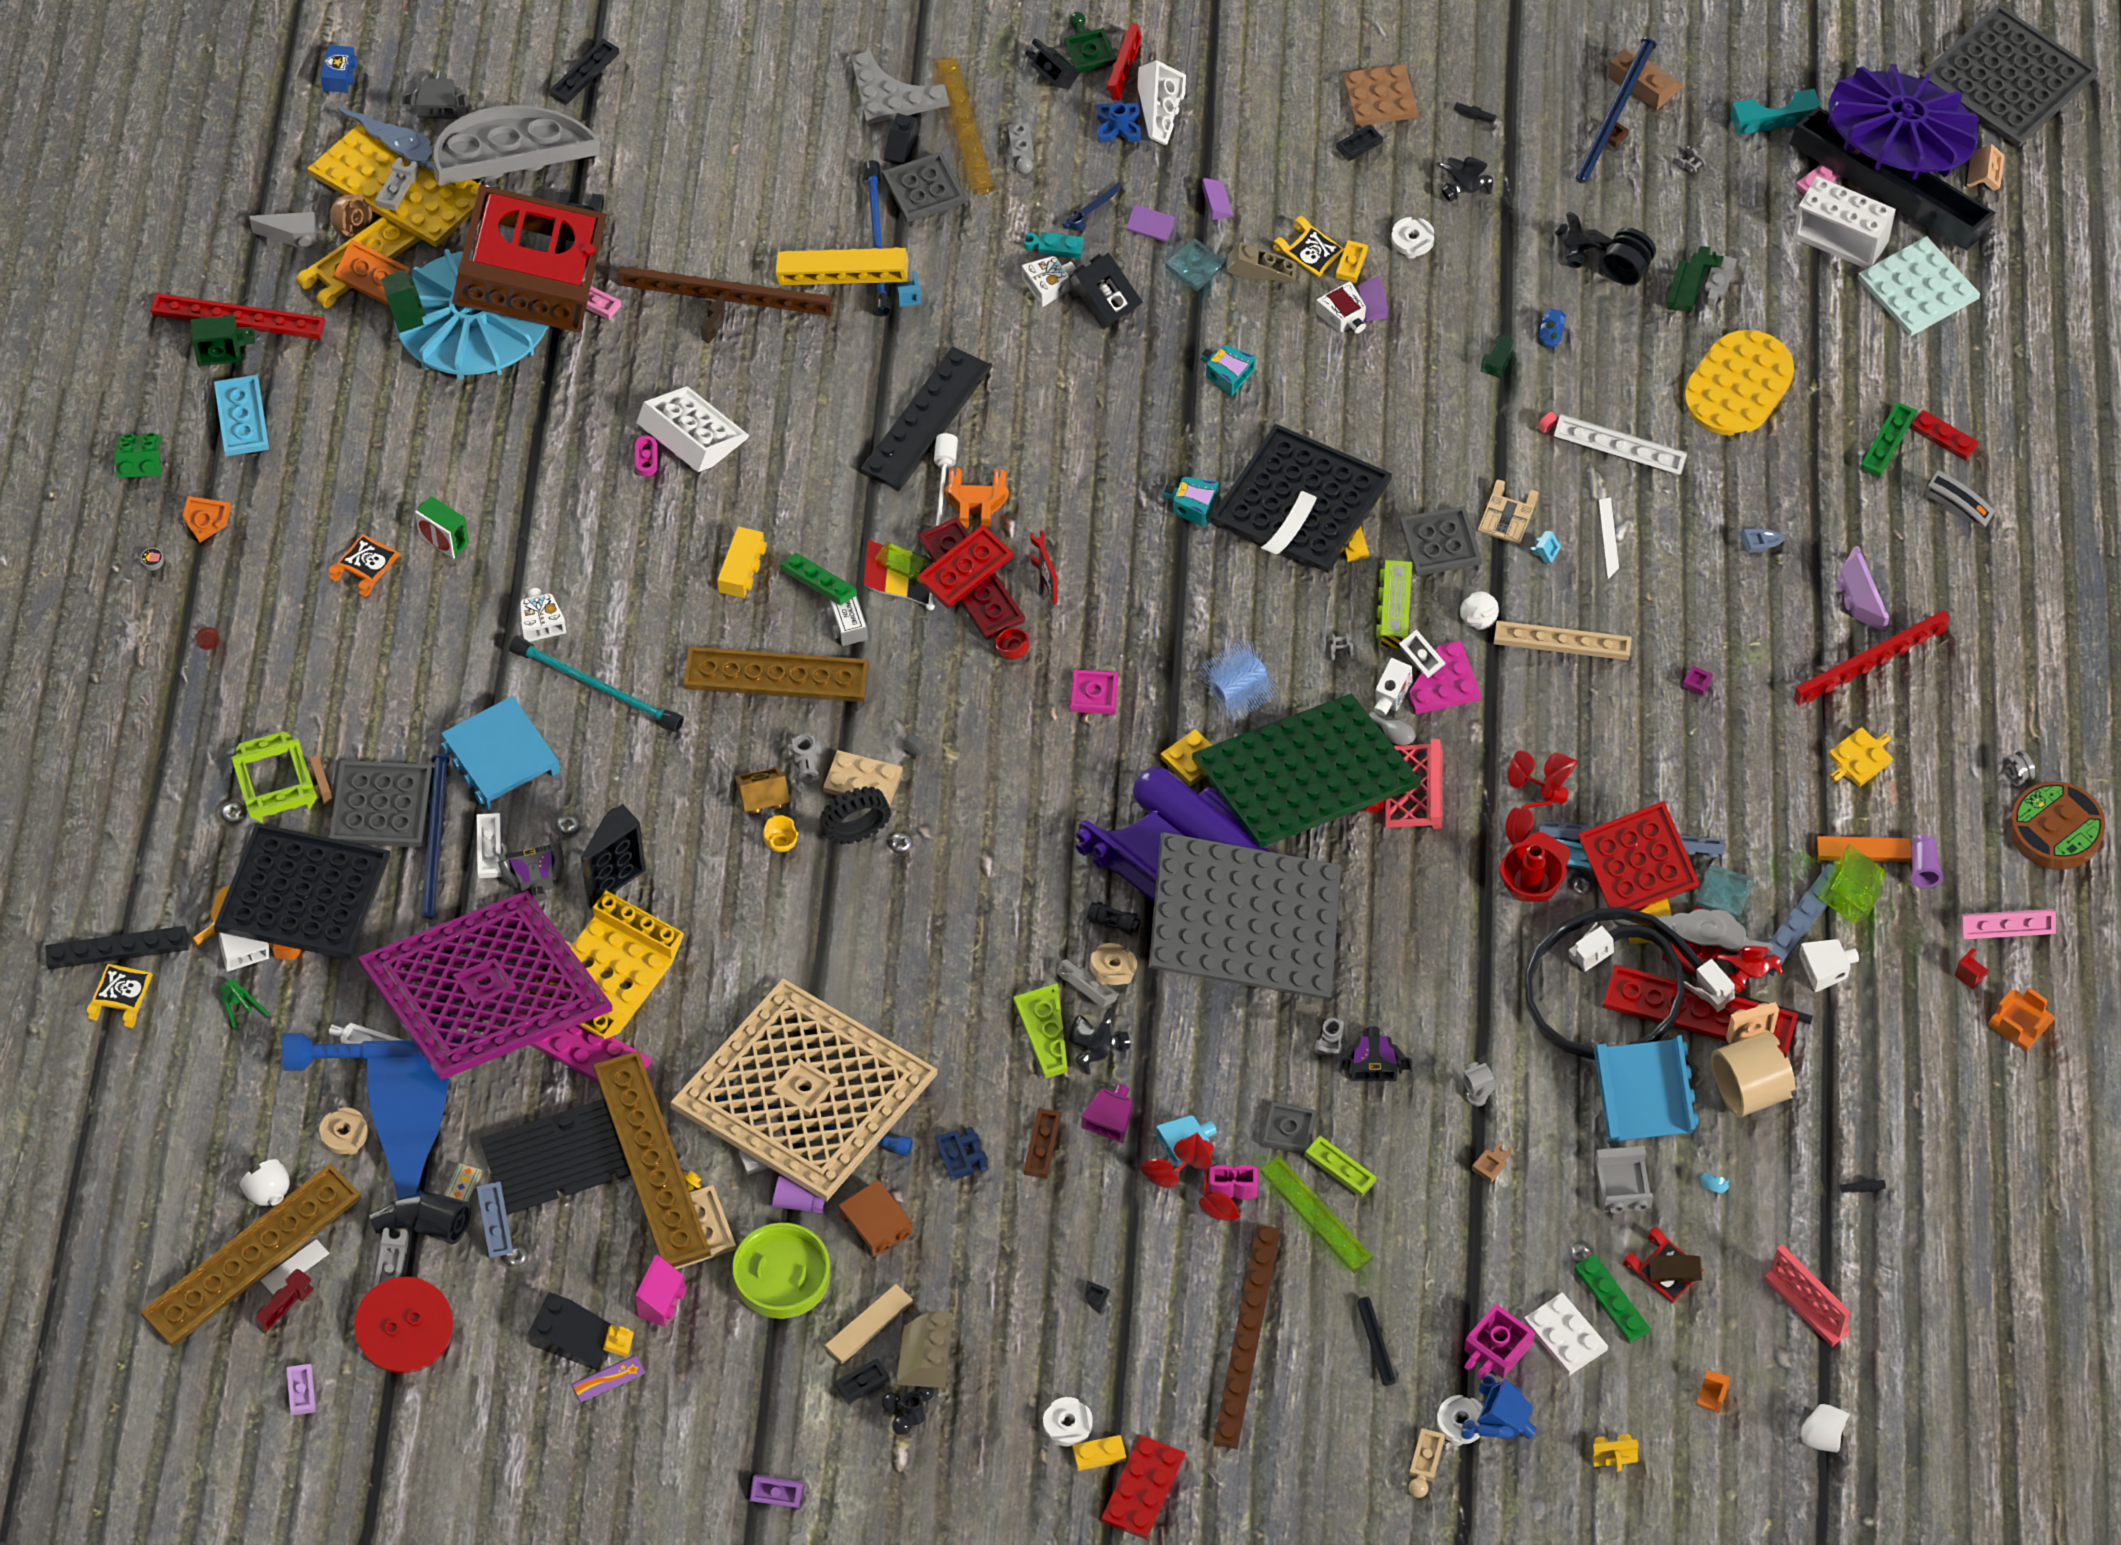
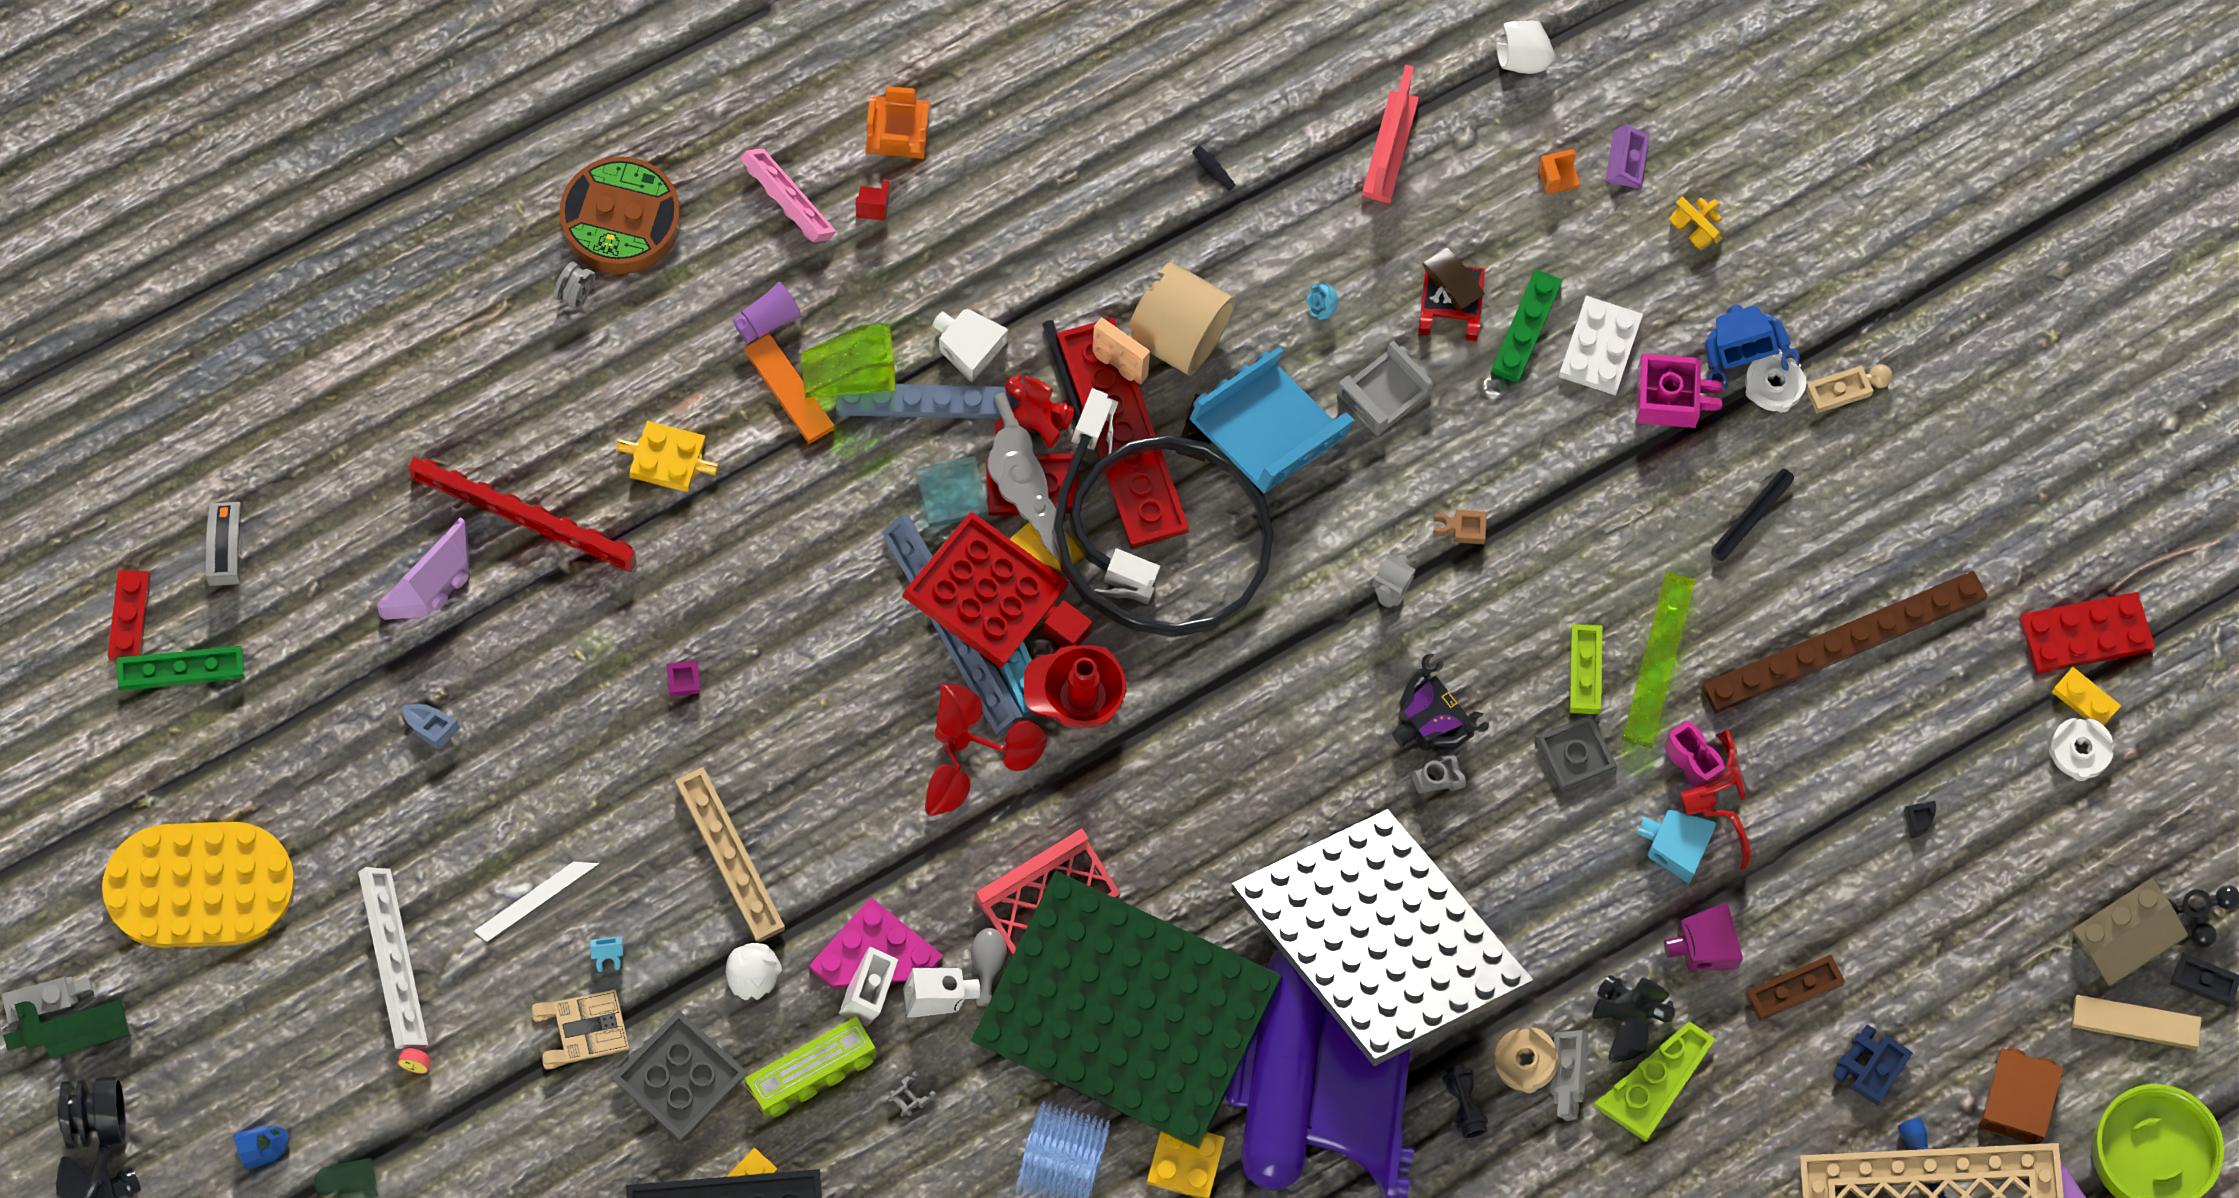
camera: 130 degrees left, 10 degrees up
none -> red brick [1043,600,1092,648]
none -> medium lavender slope [1605,124,1650,188]

